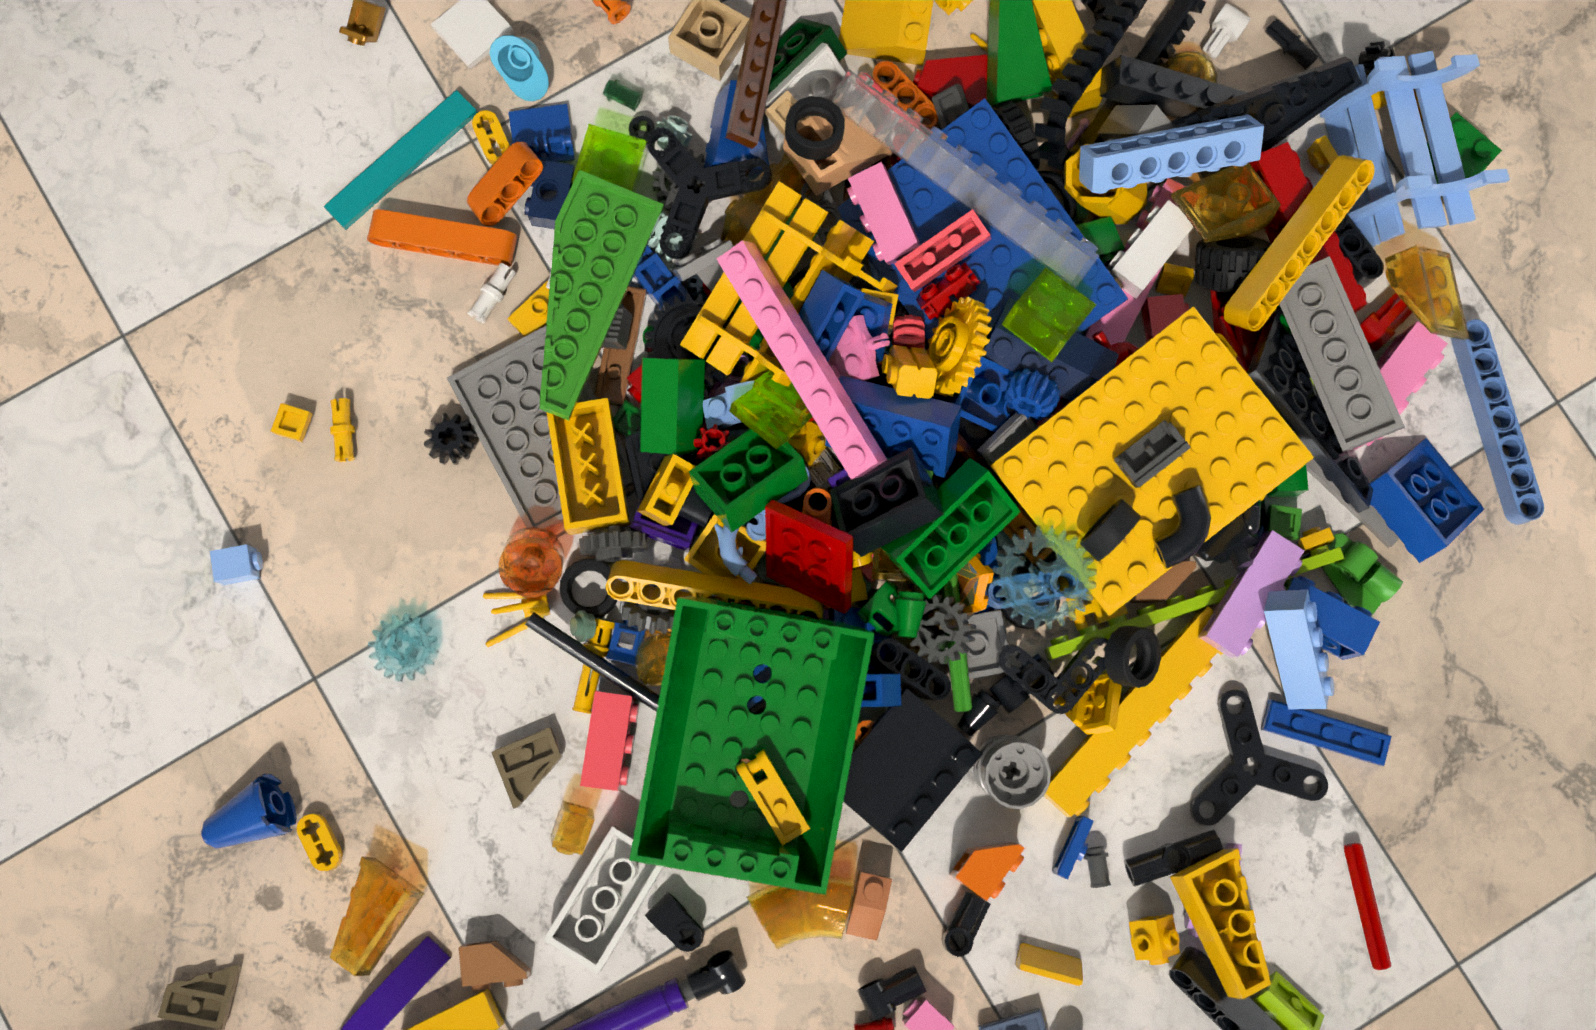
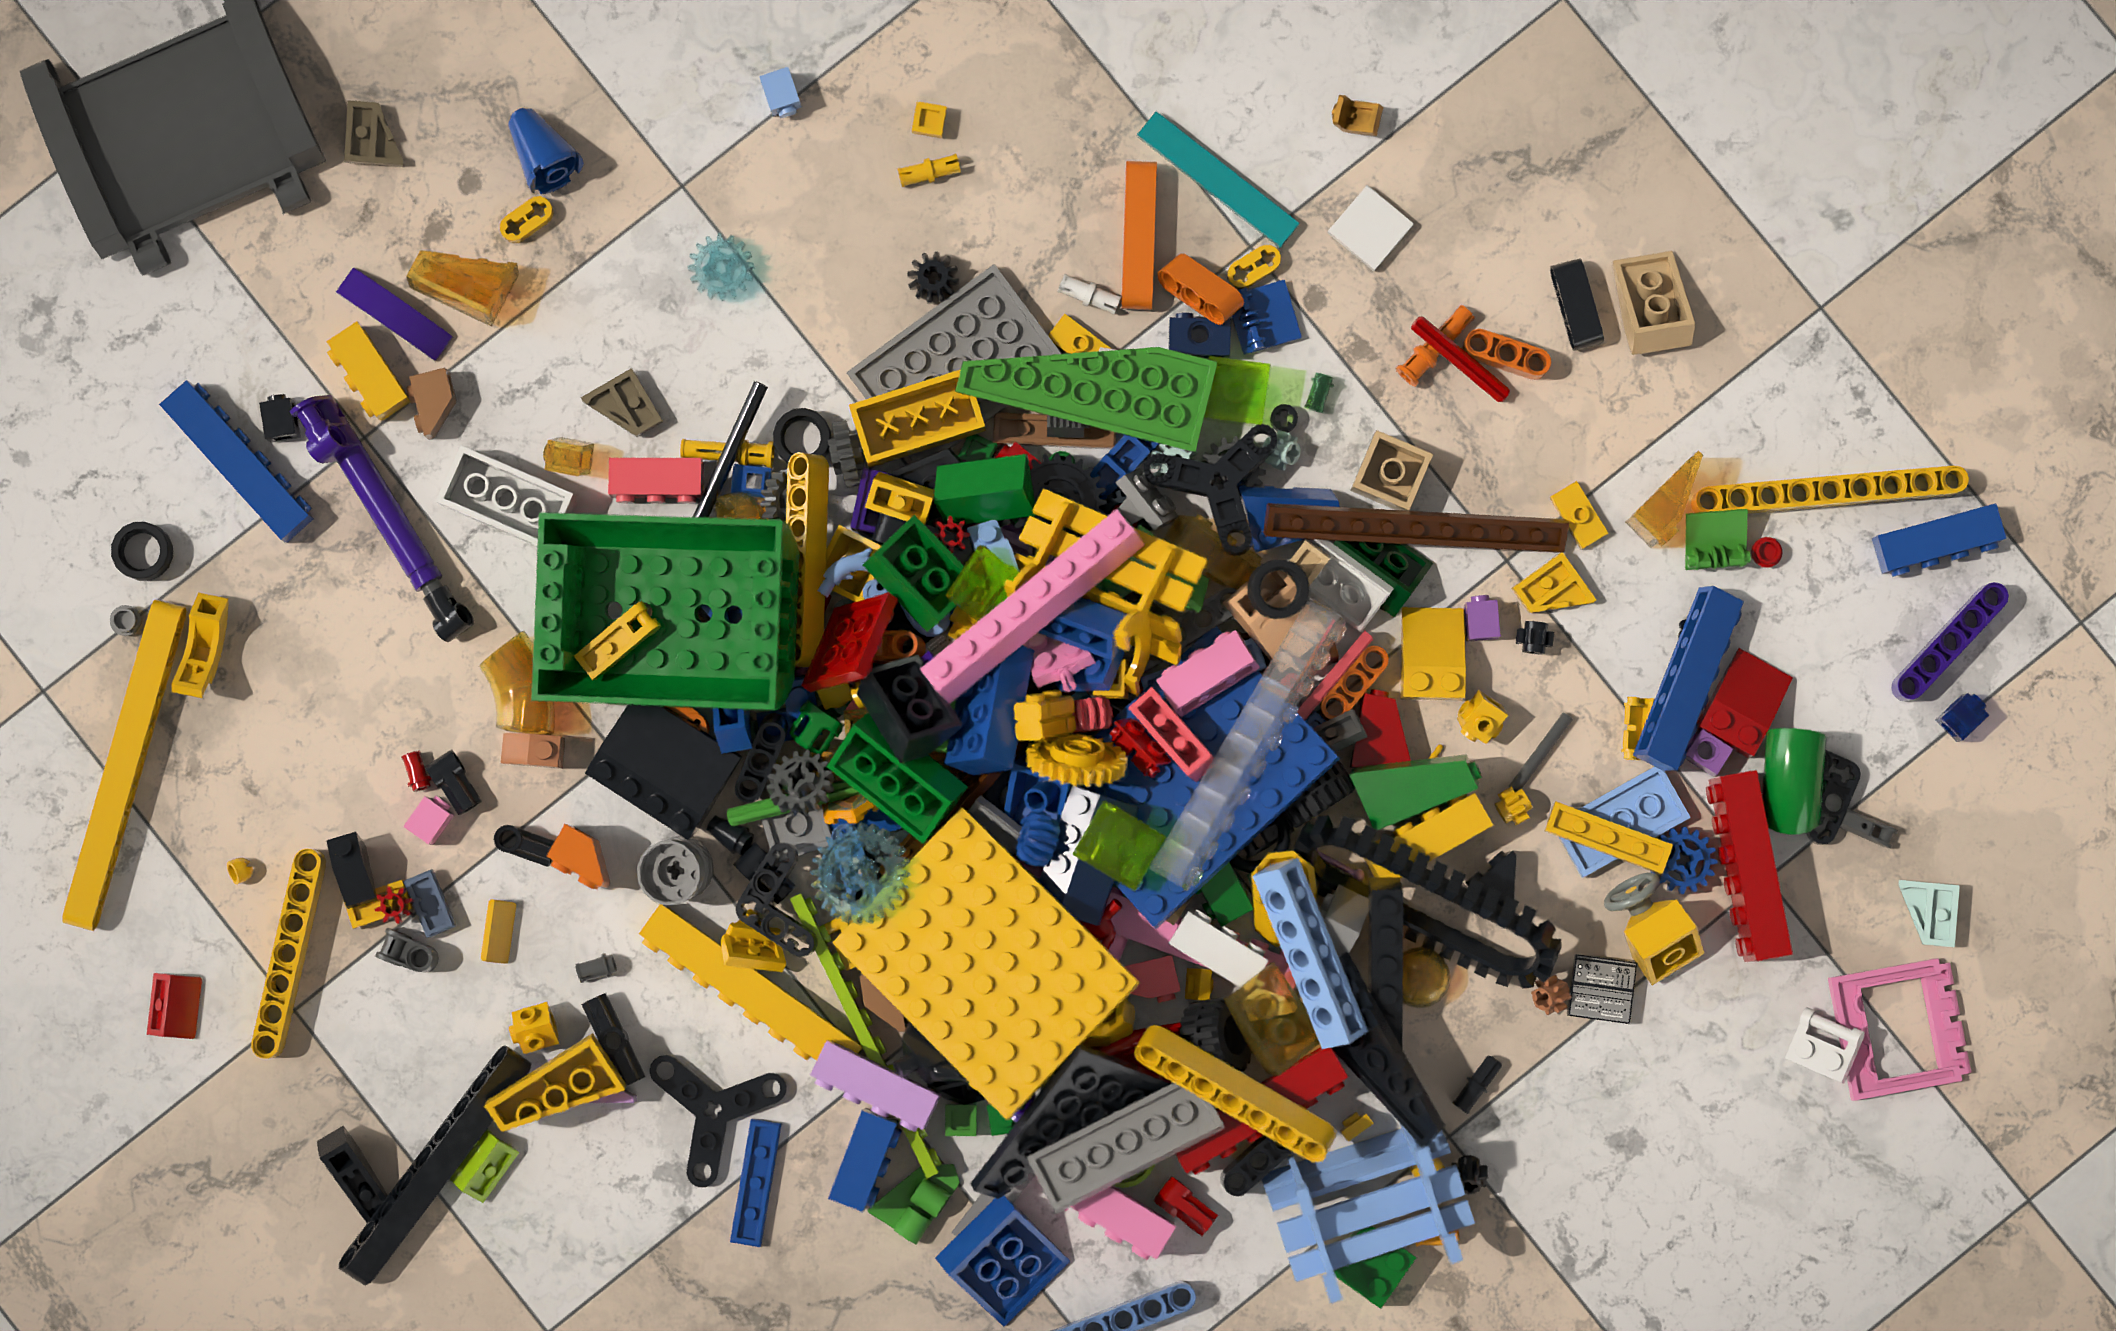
camera: 90 degrees right, 5 degrees up
yellow plant [483,589,551,647] -> none
medium azure piece [489,35,549,101] -> none
clear orange brick [499,527,565,598] -> none
sand green plate [570,610,596,642] -> none
black piece [645,891,704,952] -> none
green cone [895,591,927,638] -> none
blue plate [1052,816,1094,880] -> none
black tyre [1080,499,1140,561] -> none
black tyre [1104,625,1161,688] -> none
dark grey hinge [1113,420,1191,488] -> none
black cylinder [1153,484,1211,569] -> none
white axle [1202,3,1251,59] -> none
light blue brick [1264,589,1334,710] -> none
yellow plate [1297,526,1335,555] -> none
red axle [1344,843,1392,970] -> none
clear yellow slope [1385,245,1469,340] -> none

